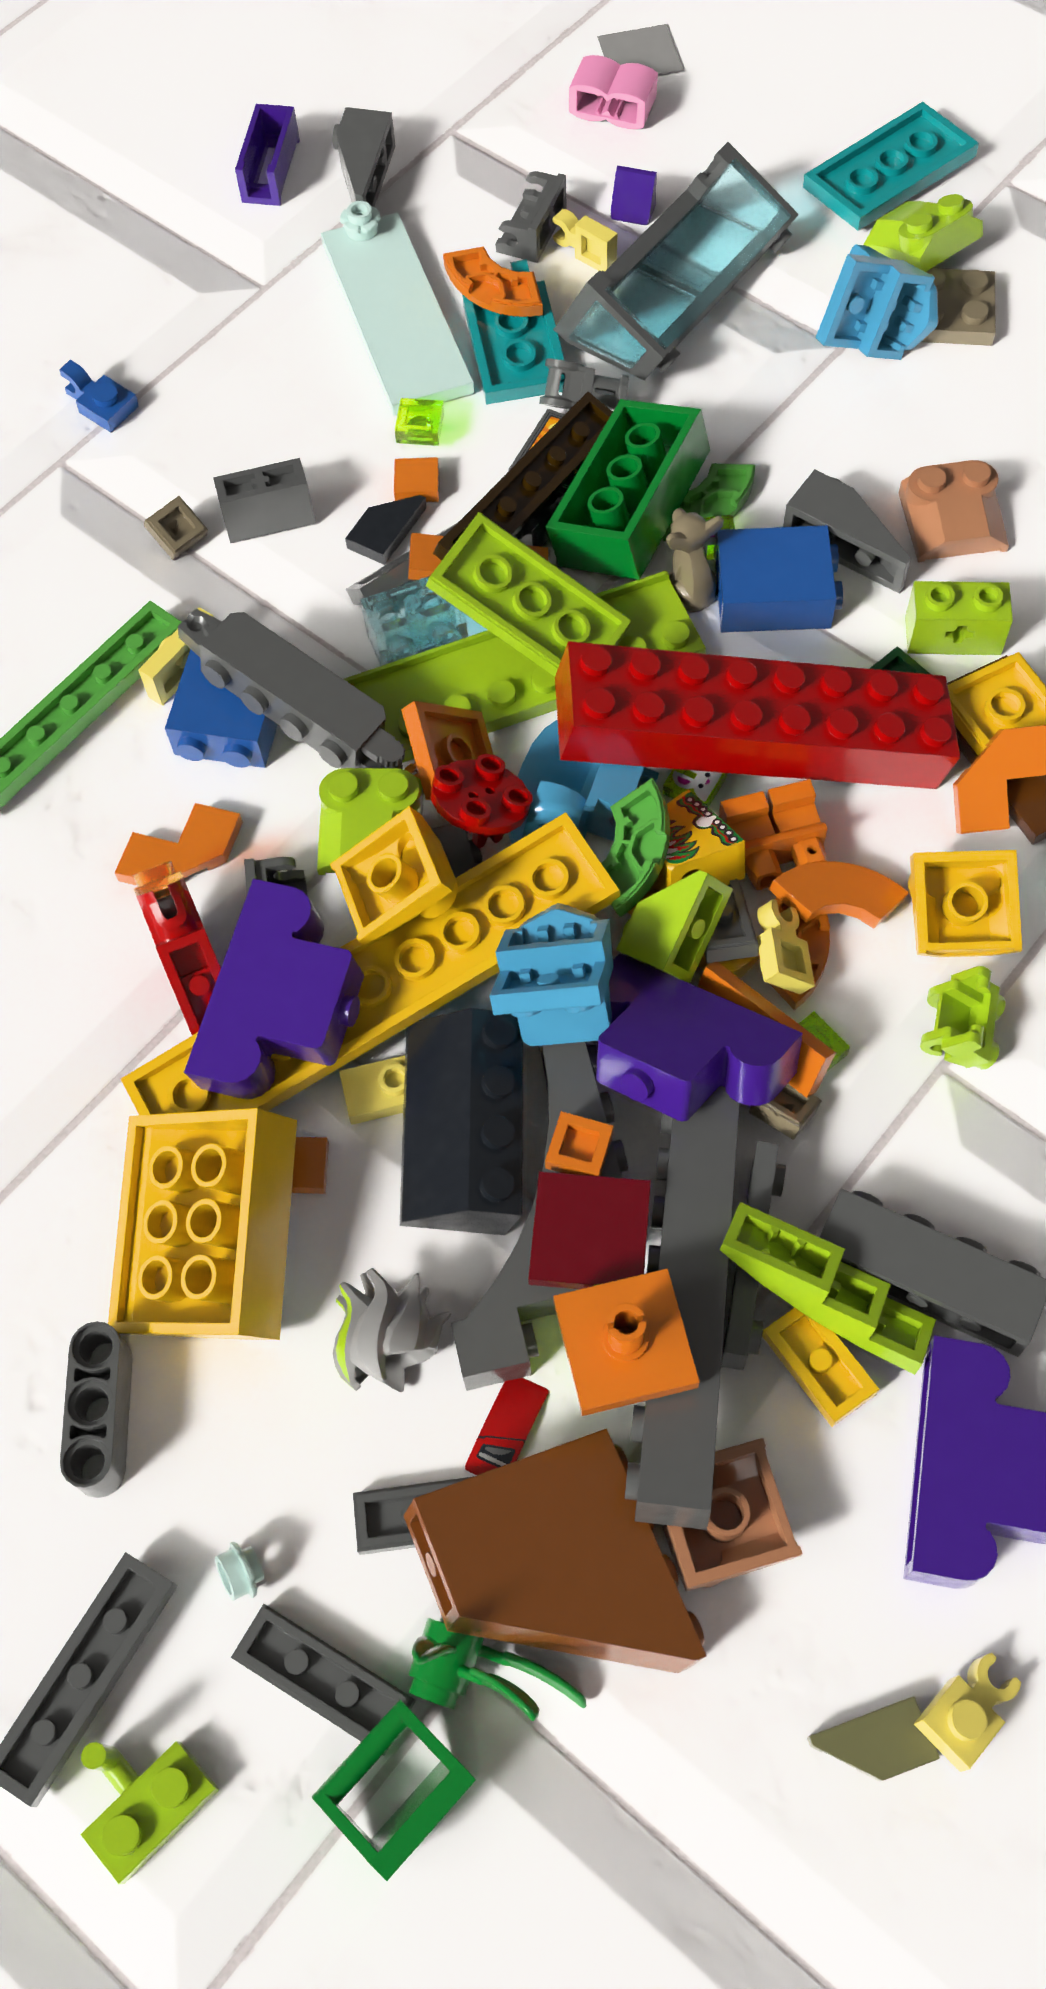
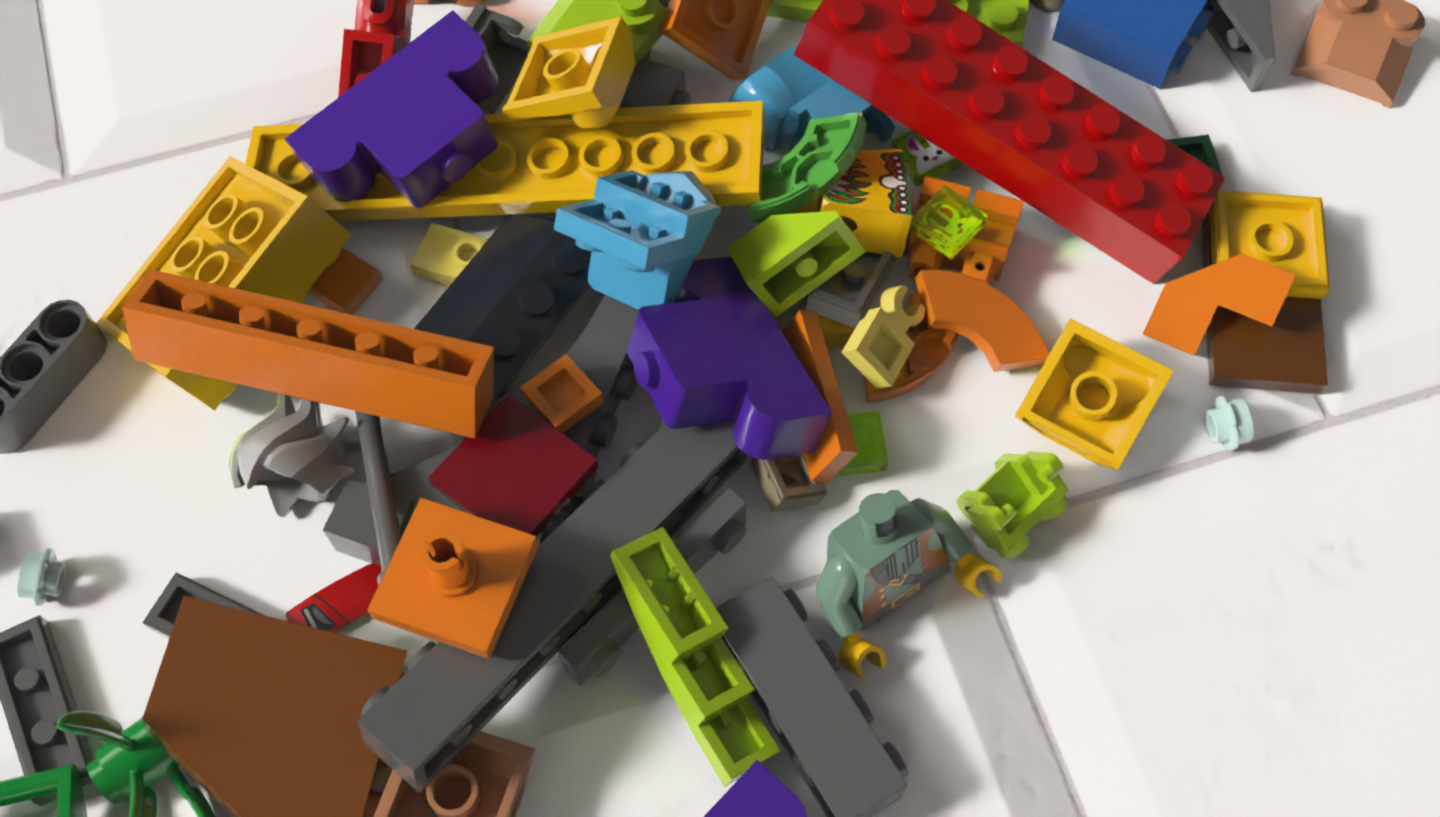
camera: 30 degrees right, 0 degrees up
red plate [431,754,533,848] -> none
yellow plate [762,1307,880,1427] -> none
lime brick [905,581,1013,655] -> none
none -> orange brick [122,269,494,438]
none -> dark grey bar [355,411,402,586]
none -> sand green torso [816,490,1002,680]
none -> clear neon green tile [909,185,988,260]

